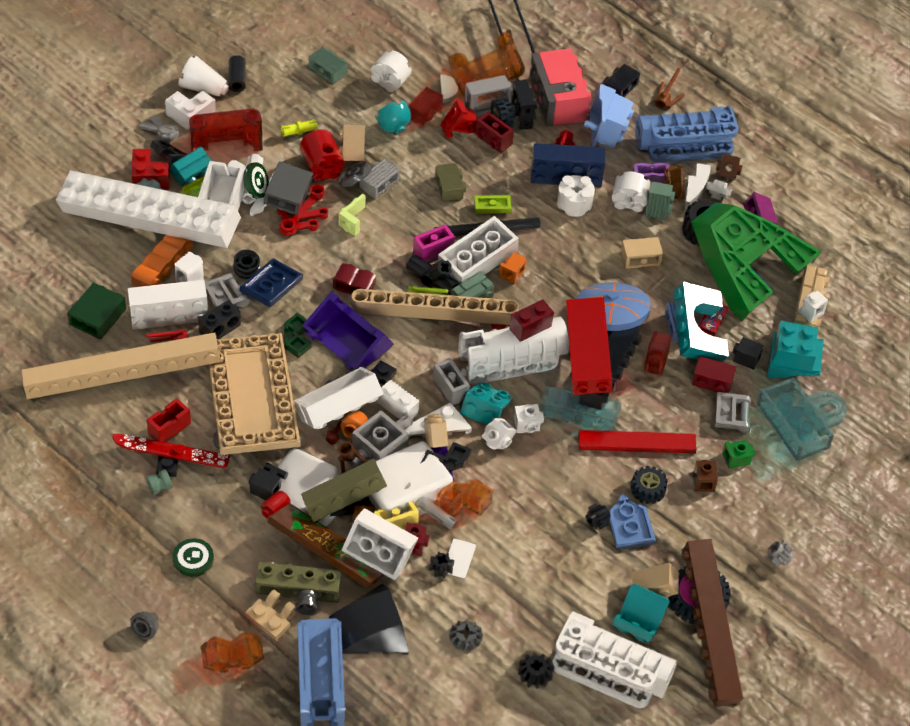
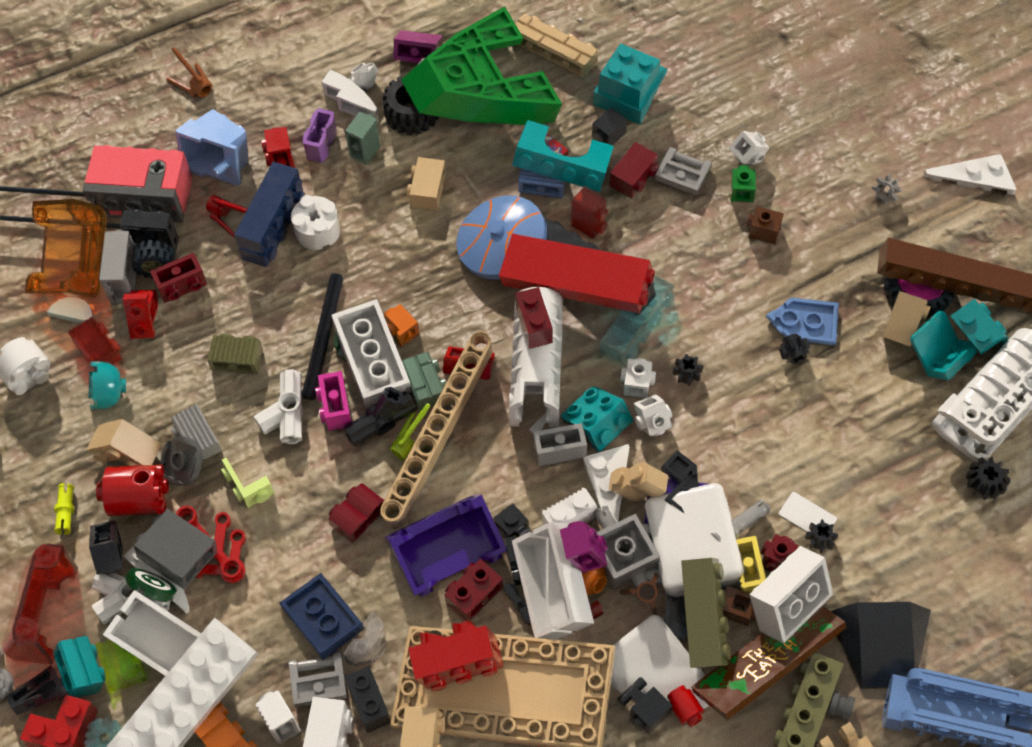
camera: 65 degrees left, 10 degrees up
black wheel [234,249,260,279] -> none
dark green tile [284,312,311,358] -> none
clear orange brick [436,479,493,517] -> none
dark grey gear [449,619,483,651] -> none
lime plate [474,195,512,214] -> none
red tile [578,430,697,454] -> none
black brick [603,64,640,98] -> none
white brick [612,171,651,212] -> none
black wheel [631,466,668,504] -> none
medium blue piece [636,106,738,163] -> none
tile [664,165,685,203] -> none
reddish brown brick [716,154,742,181] -> none
clear light blue brick [757,377,847,461] -> none
white brick [798,291,828,323] -> none
none -> black brick [89,520,123,575]
none -> white piece [254,369,304,444]
none -> red brick [261,126,295,168]
none -> clear cylinder [343,610,387,667]
none -> red piece [408,621,504,691]
none -> dark red brick [444,559,504,623]
none -> magenta brick [560,521,608,573]
none -> black gear [672,354,703,386]
none -> white brick [729,131,770,165]
none -> white wing [924,154,1016,195]
none -> teal bracket [950,299,1009,355]

